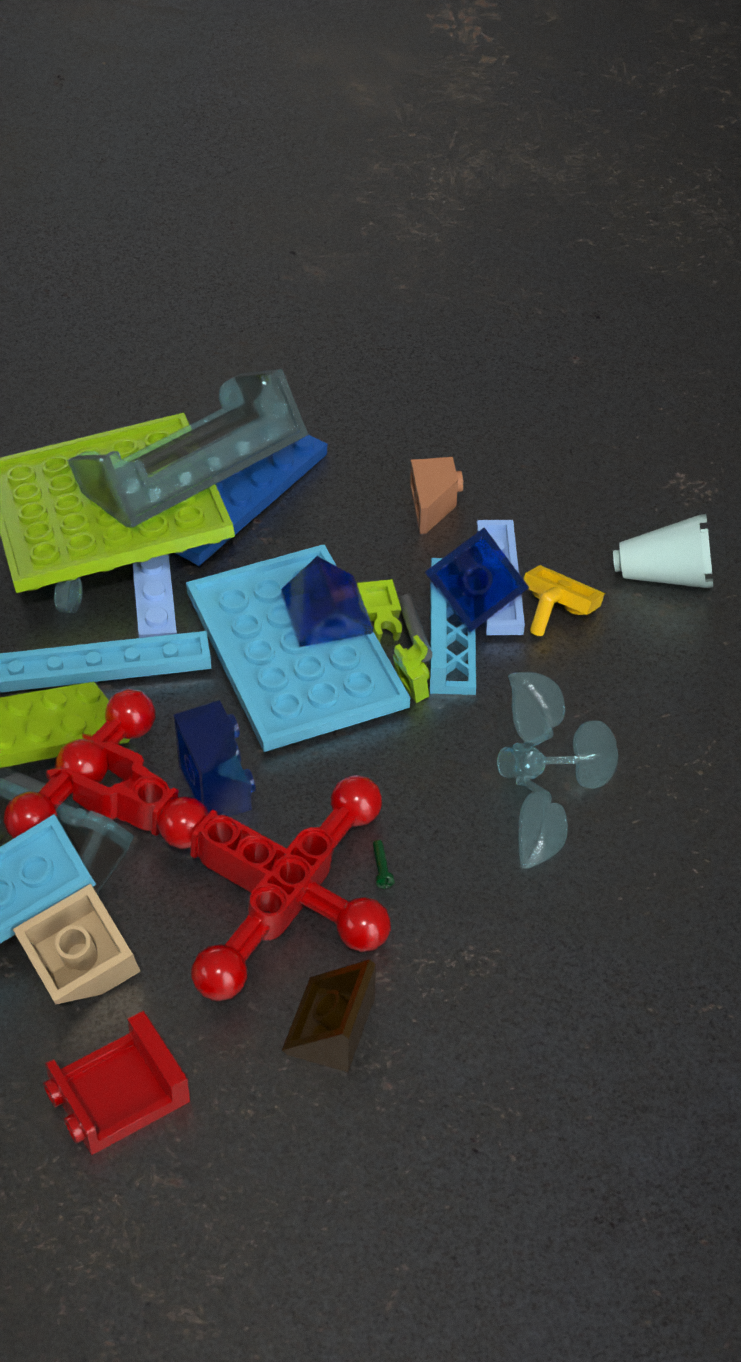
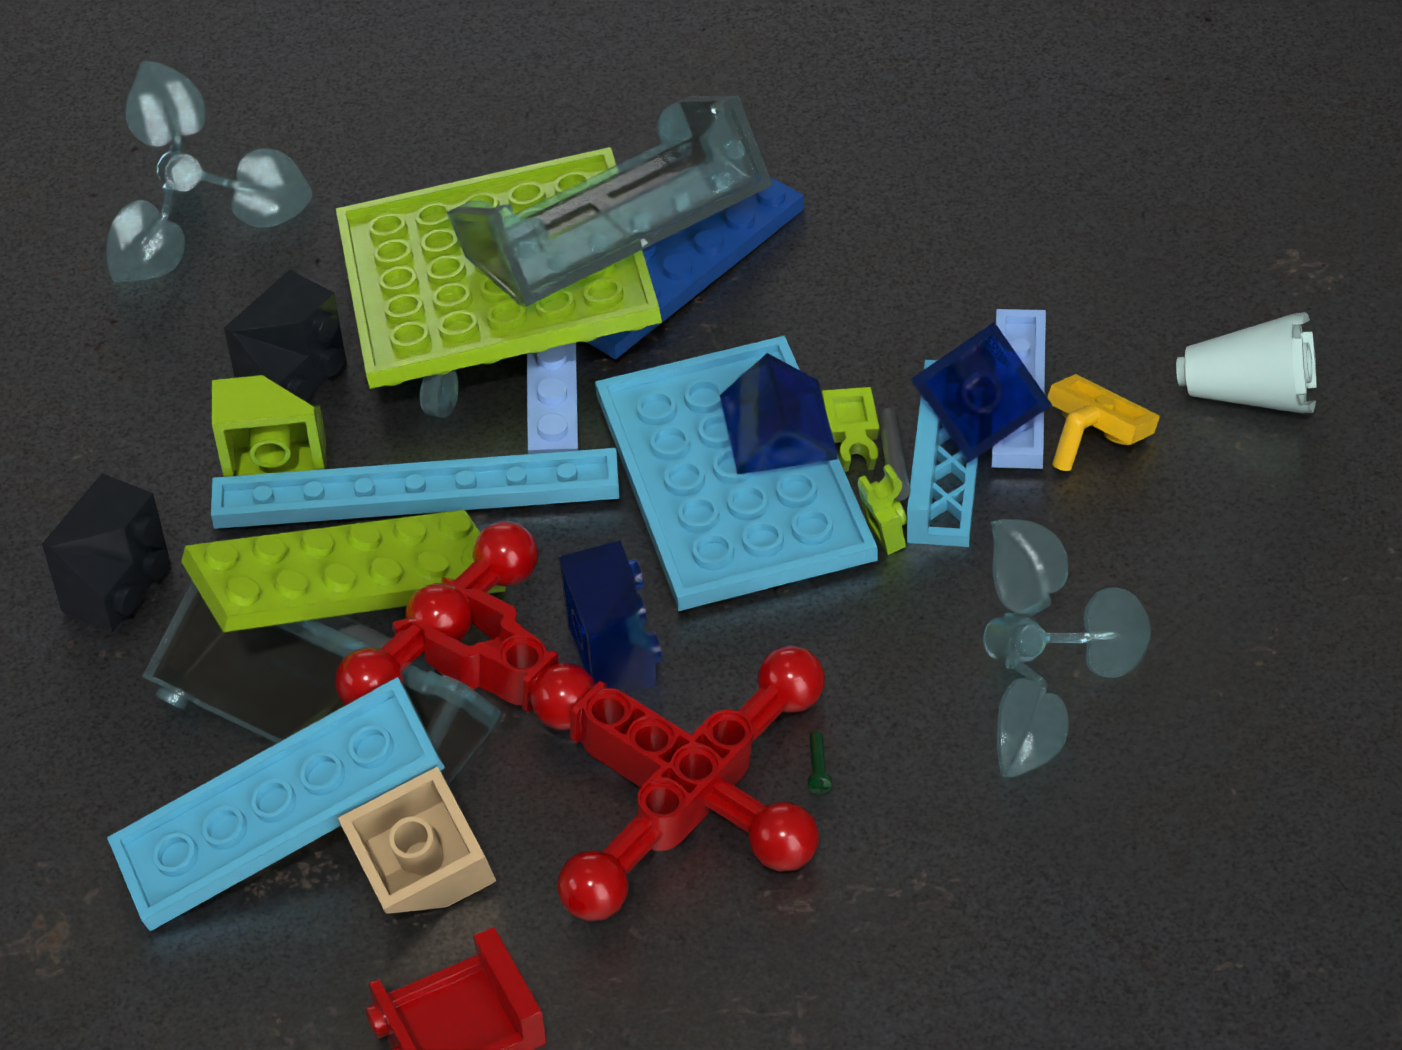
camera: 10 degrees right, 0 degrees up
dark brown slope [282,959,376,1072] -> none
nougat slope [410,457,463,534] -> none

